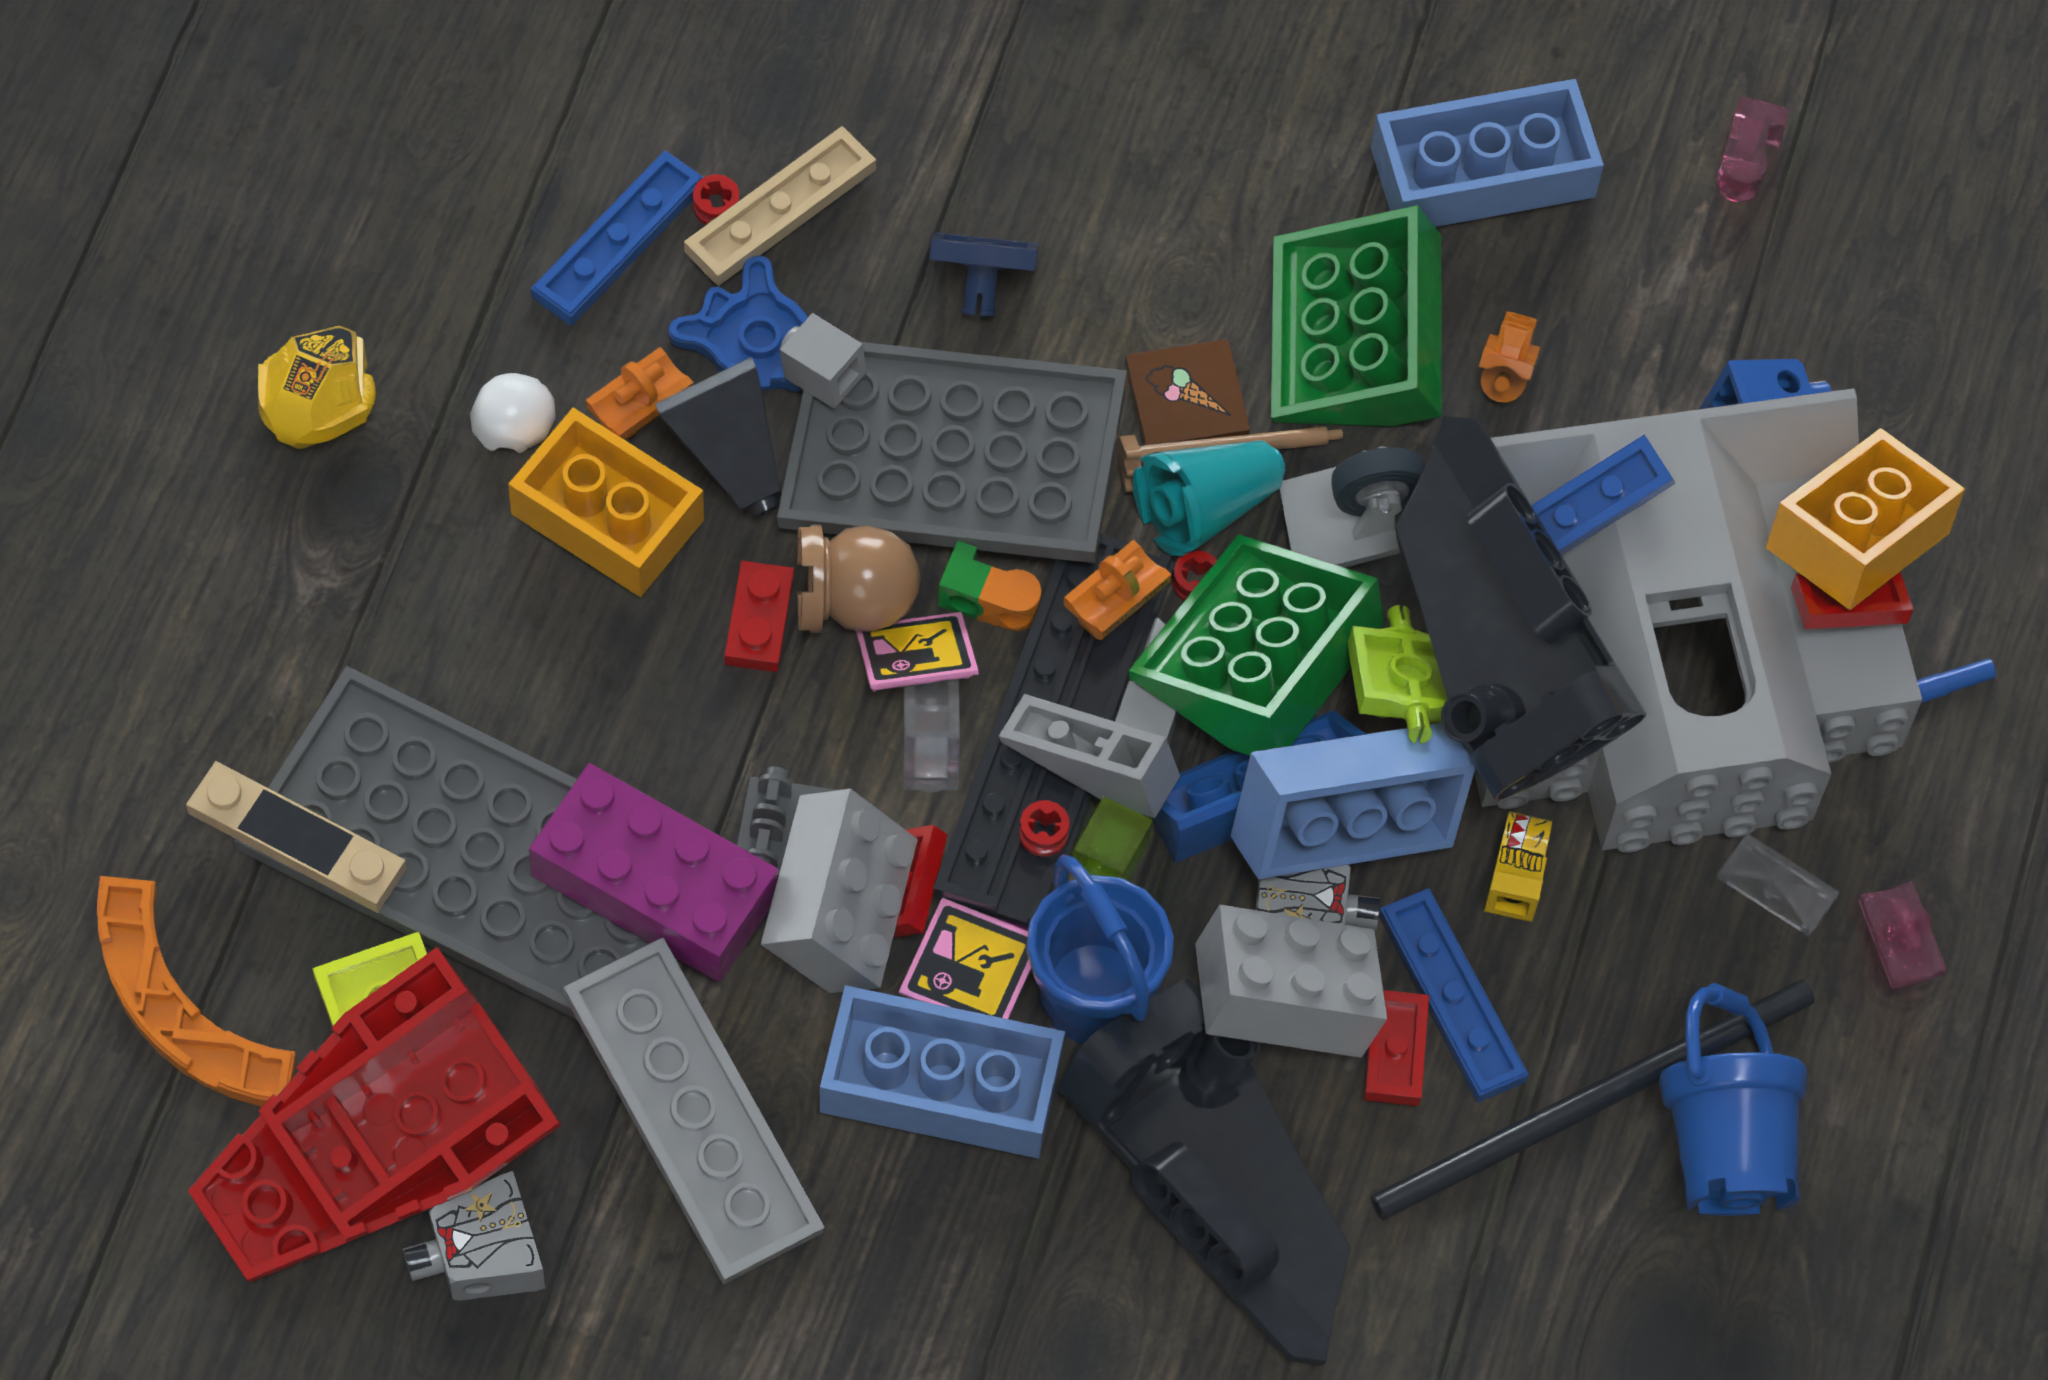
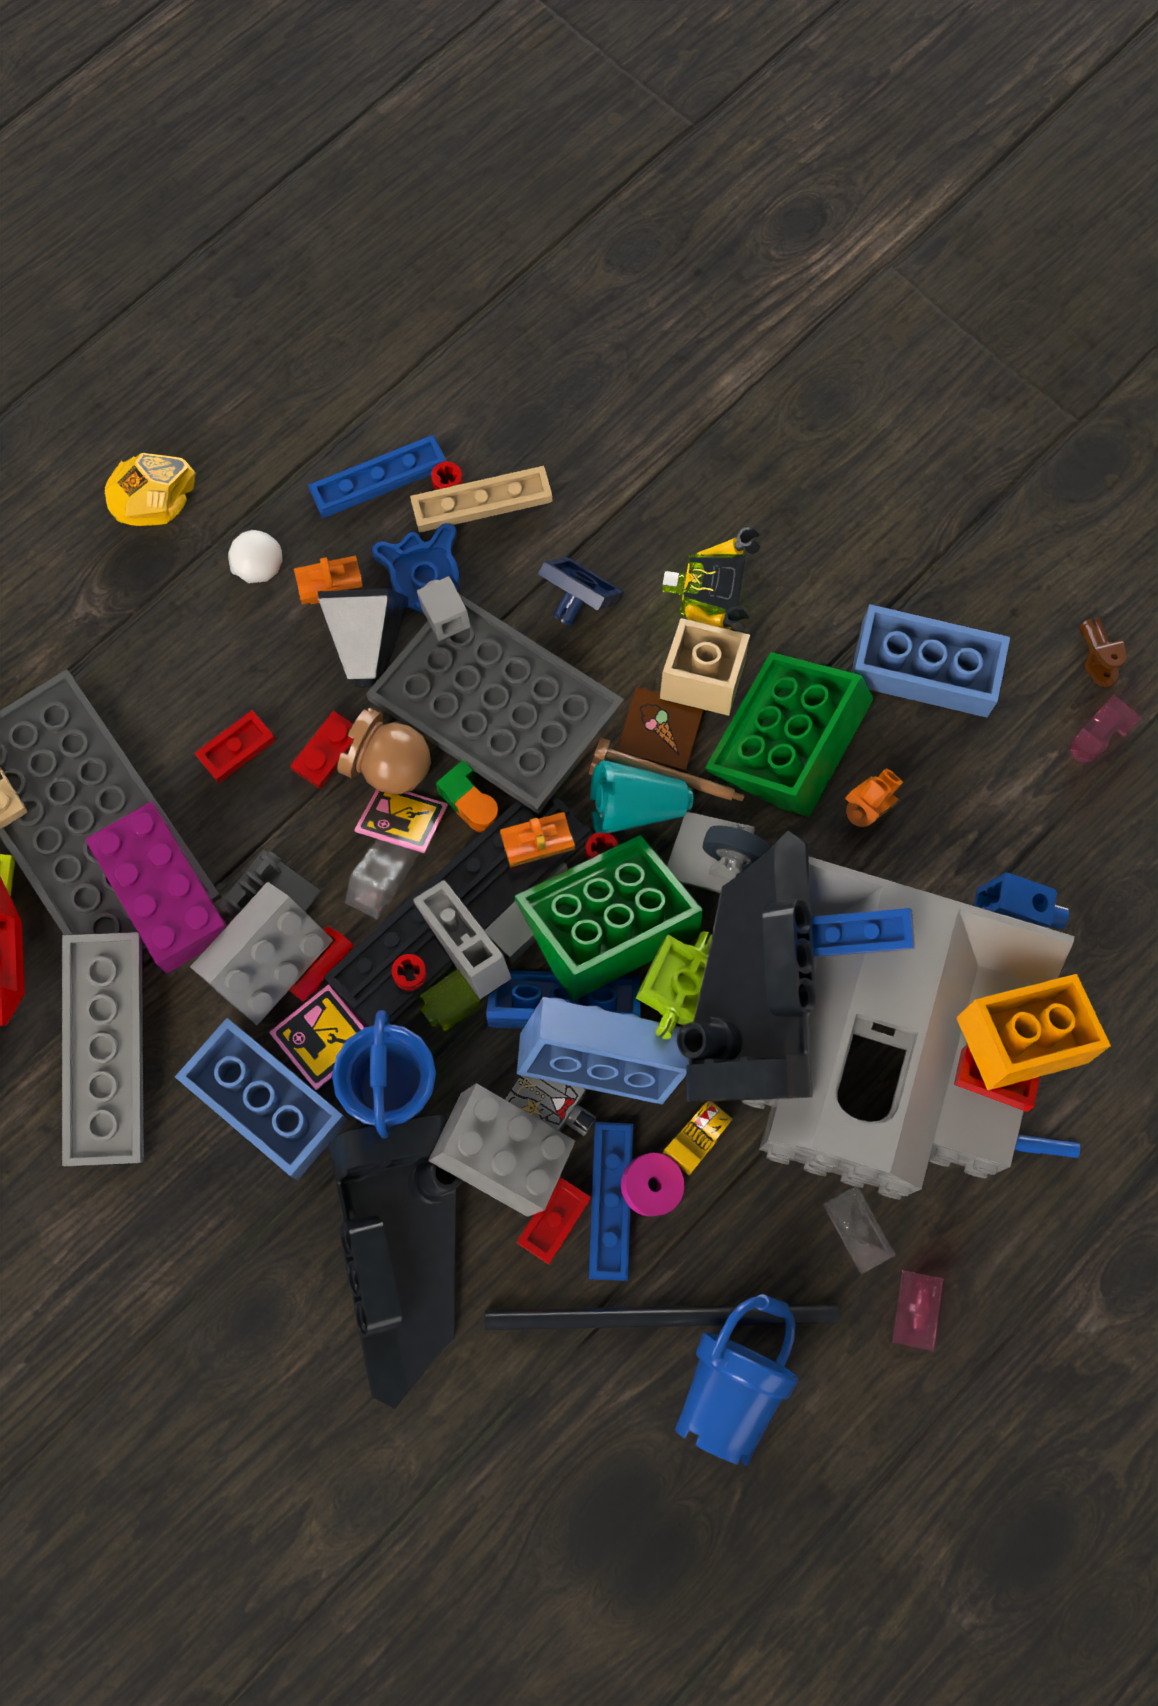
camera: 30 degrees right, 10 degrees up
light orange brick [508,407,704,598] -> none
none -> red plate [195,710,276,784]
none -> dark pink piece [621,1153,684,1217]
none -> tan brick [660,618,750,716]
none -> torso [662,527,760,633]
none -> reddish brown piece [1079,618,1127,687]

